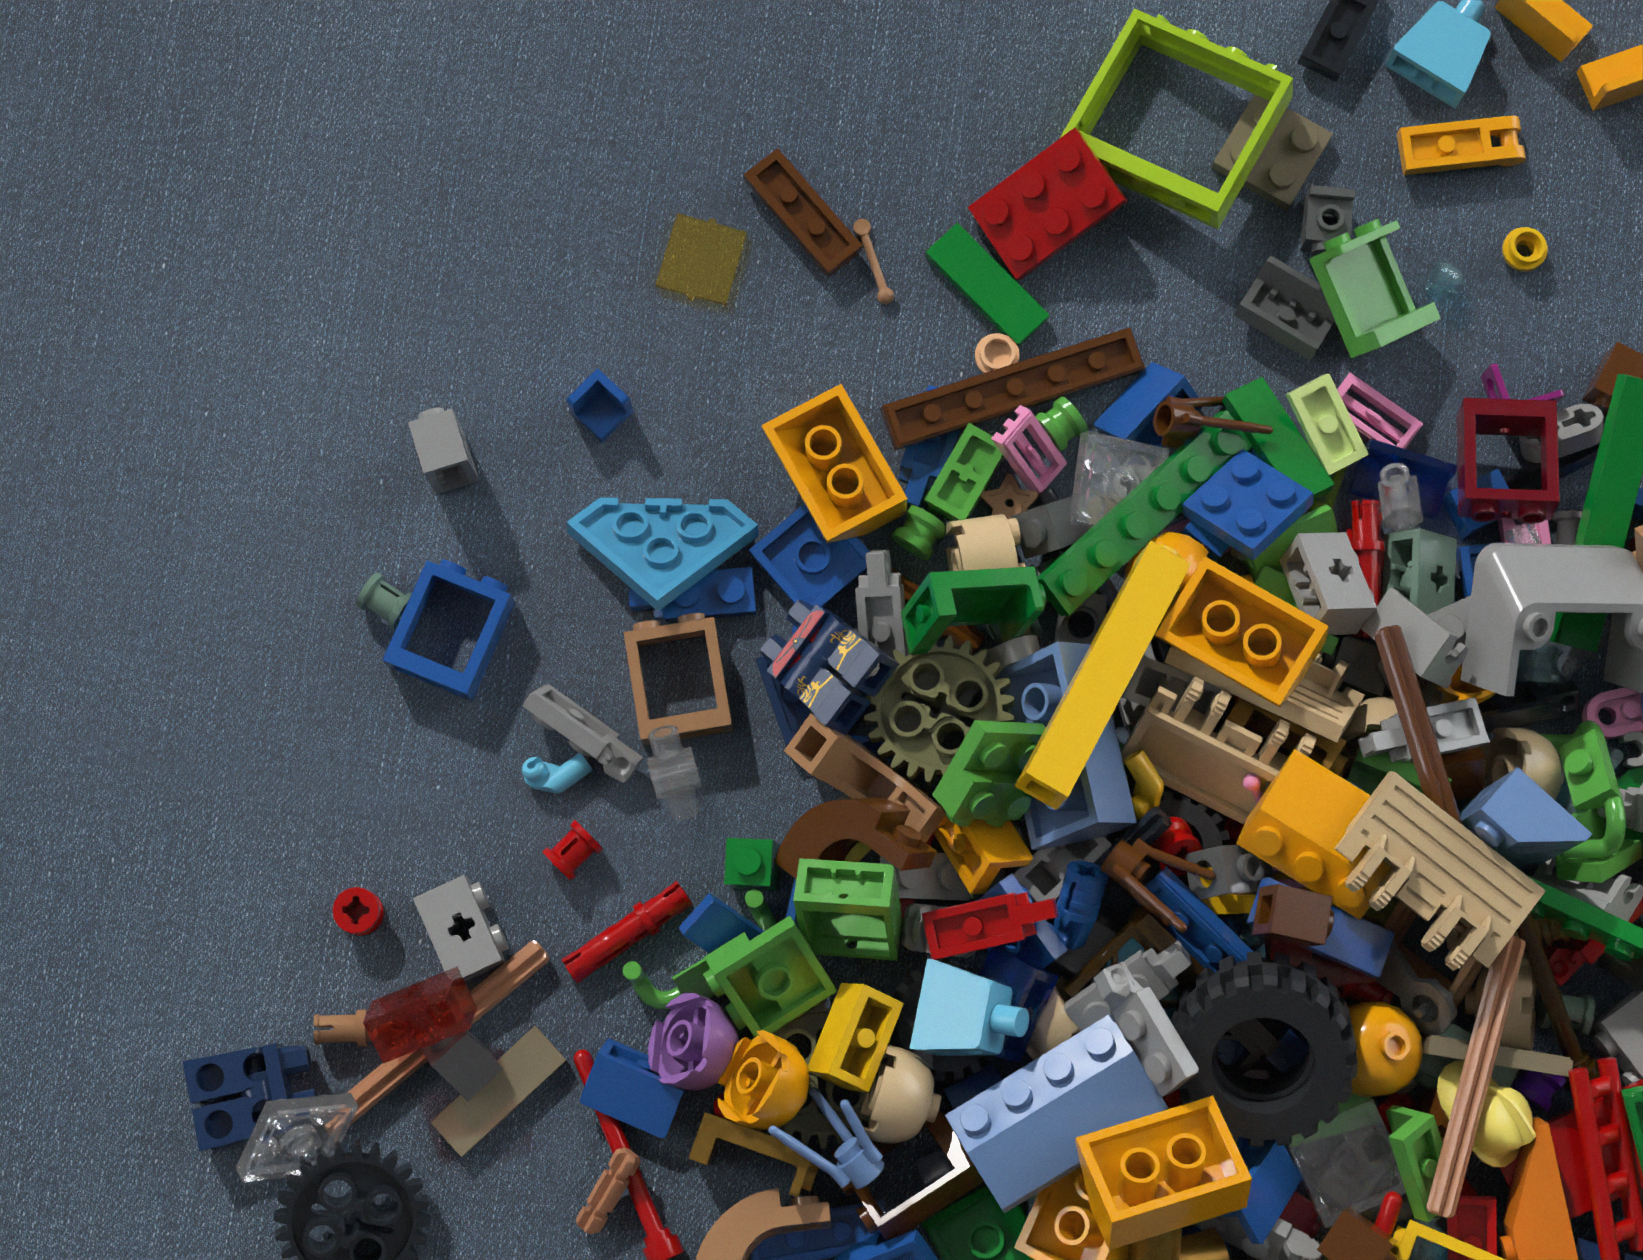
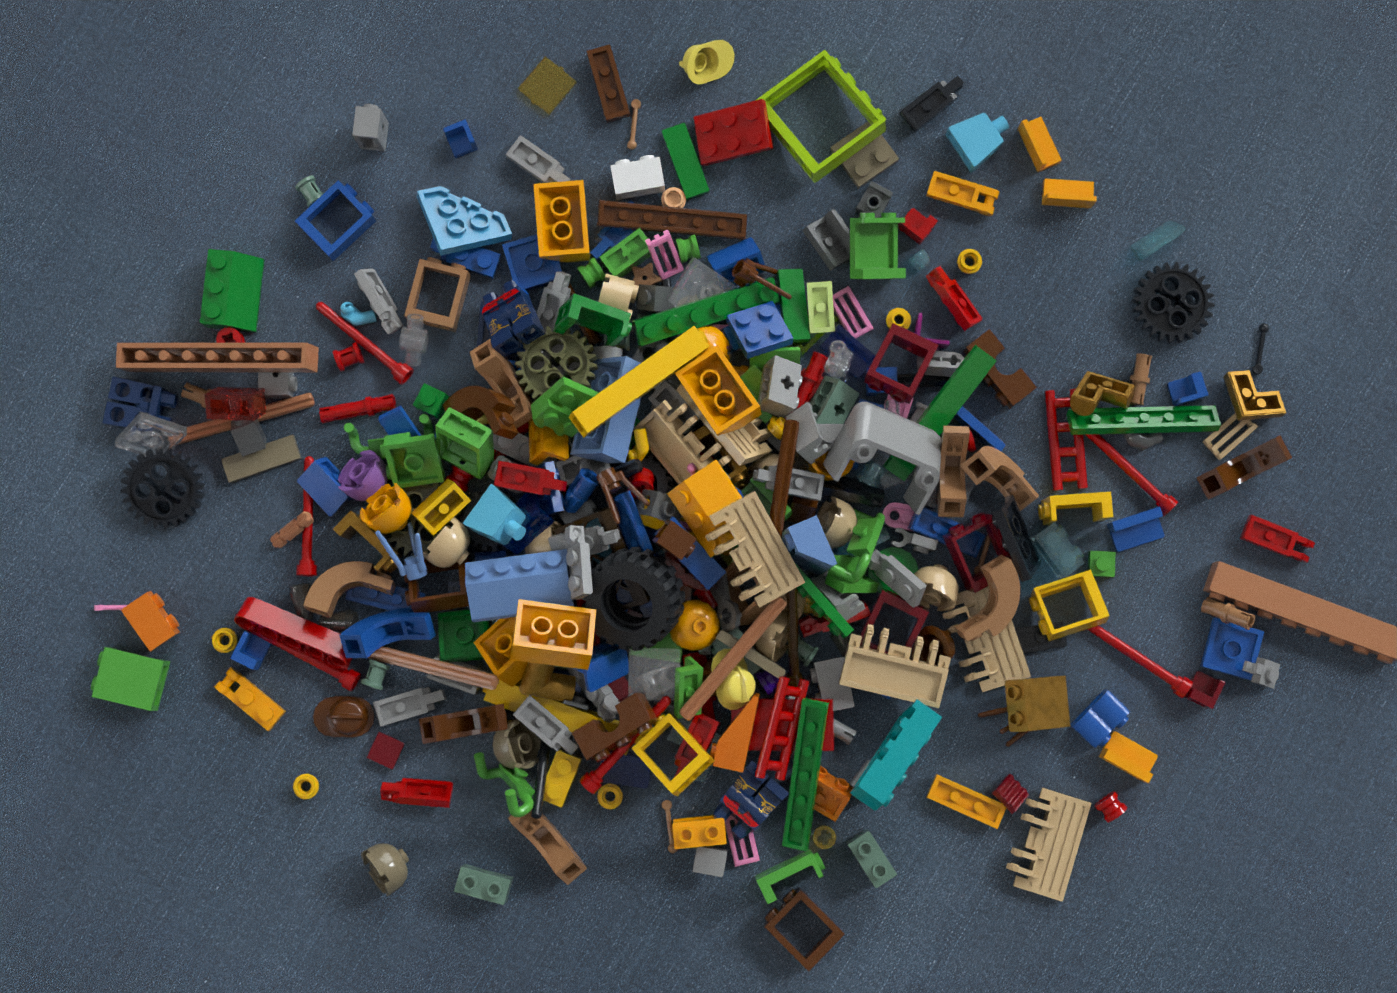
camera: 25 degrees right, 5 degrees up
none -> nougat brick [116,343,319,373]
none -> green slope [200,249,265,333]
none -> red piece [316,302,414,385]
none -> red wheel [444,465,474,492]
none -> light grey hinge [505,135,571,183]
none -> white brick [610,155,665,200]
none -> light yellow piece [679,40,735,85]
none -> yellow plate [767,416,785,440]
none -> yellow plate [886,308,911,329]
none -> red panel [898,208,938,245]
none -> red hinge [926,266,982,331]

